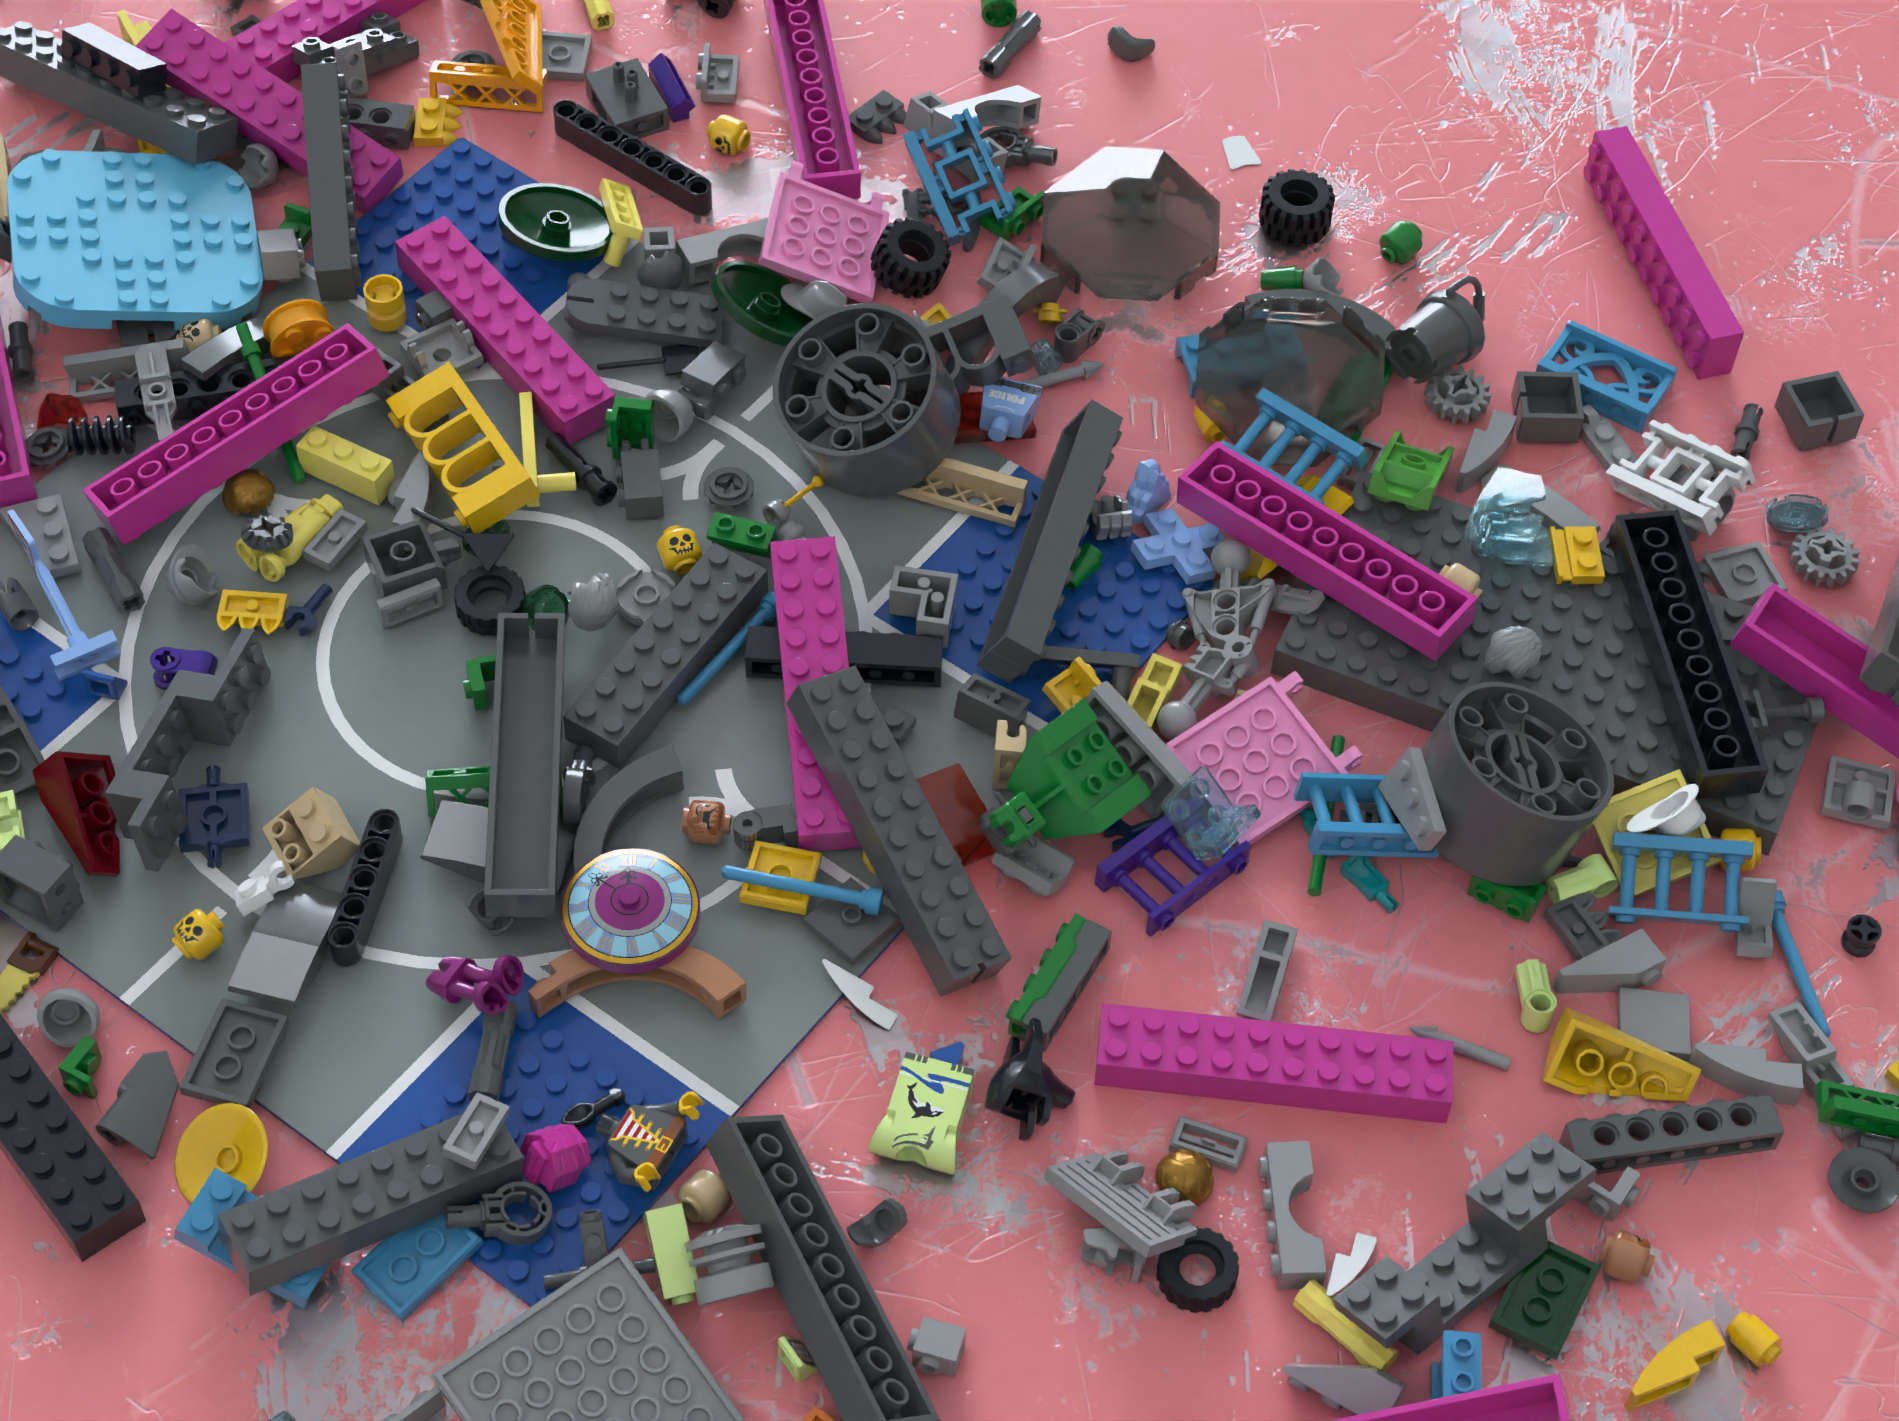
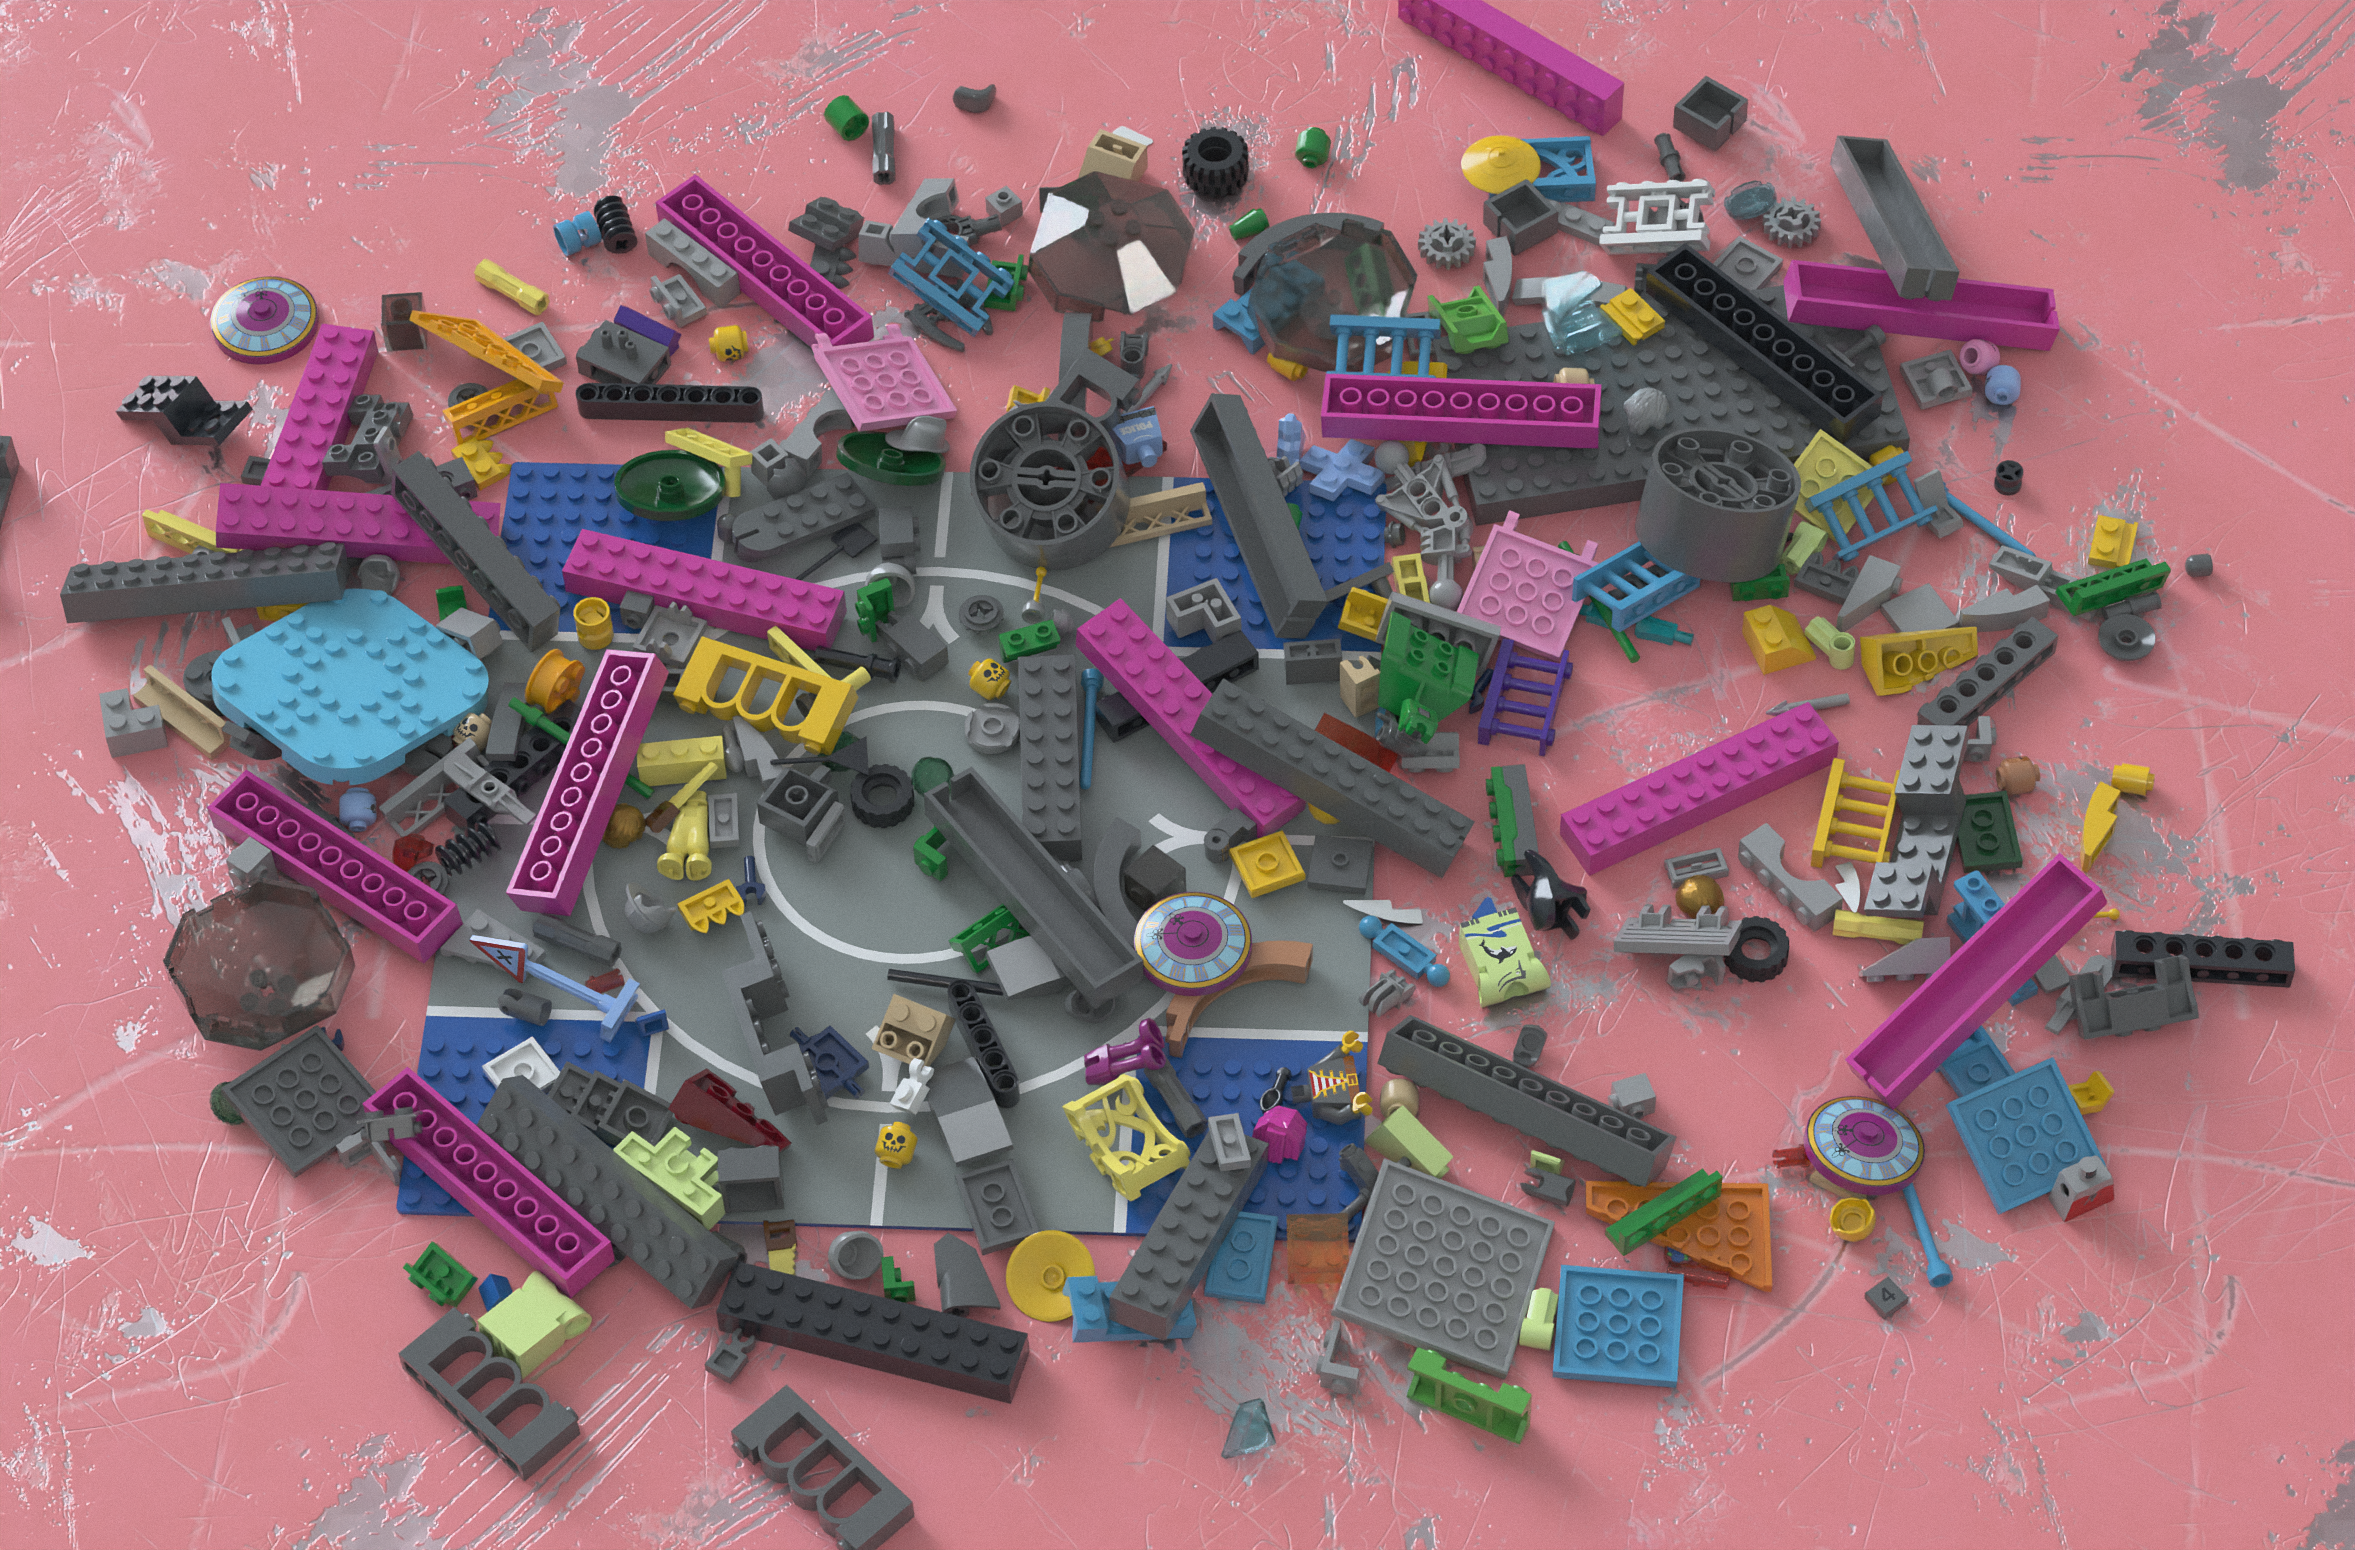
camera: 30 degrees left, 0 degrees up
black brick [61,23,167,97] -> none
dark purple piece [150,647,218,690] -> none
dark grey gear [241,513,294,552] -> none
dark grey pin [445,1181,552,1245] -> none
light grey hair [568,572,620,632] -> none
nougat head [682,800,732,845] -> none
light grey wheel [684,1223,775,1306] -> none
dark azure piece [721,865,885,916] -> none
black tyre [870,217,951,299] -> none
light grey bracket [976,237,1037,292] -> none
clear light blue bracket [1161,766,1262,860] -> none
light grey slope [1236,919,1298,1021] -> none
light grey hair [1302,257,1344,296] -> none
light grey wing [1378,747,1447,851] -> none
dark grey piece [1386,276,1485,384] -> none
white piece [1627,784,1706,837] -> none
none -> light blue head [339,787,377,832]
none -> clear red pin [585,968,625,994]
none -> light grey arch [645,218,740,308]
none -> piece [645,762,718,833]
none -> dark grey plate [788,197,864,252]
none -> black bar [887,969,1004,996]
none -> light grey plate [985,186,1023,227]
none -> light yellow fence [1062,1074,1191,1201]
none -> tan slope [1077,129,1148,203]
none -> clear smoke head [1124,845,1187,912]
none -> clear orange piece [1287,1213,1349,1284]
none -> light grey arm [1358,969,1416,1017]
none -> dark azure plate [1359,915,1450,987]
none -> yellow hat [1461,135,1541,194]
none -> dark grey piece [1520,1167,1576,1207]
none -> yellow slope [1742,605,1816,675]
none -> yellow fence [1811,758,1900,868]

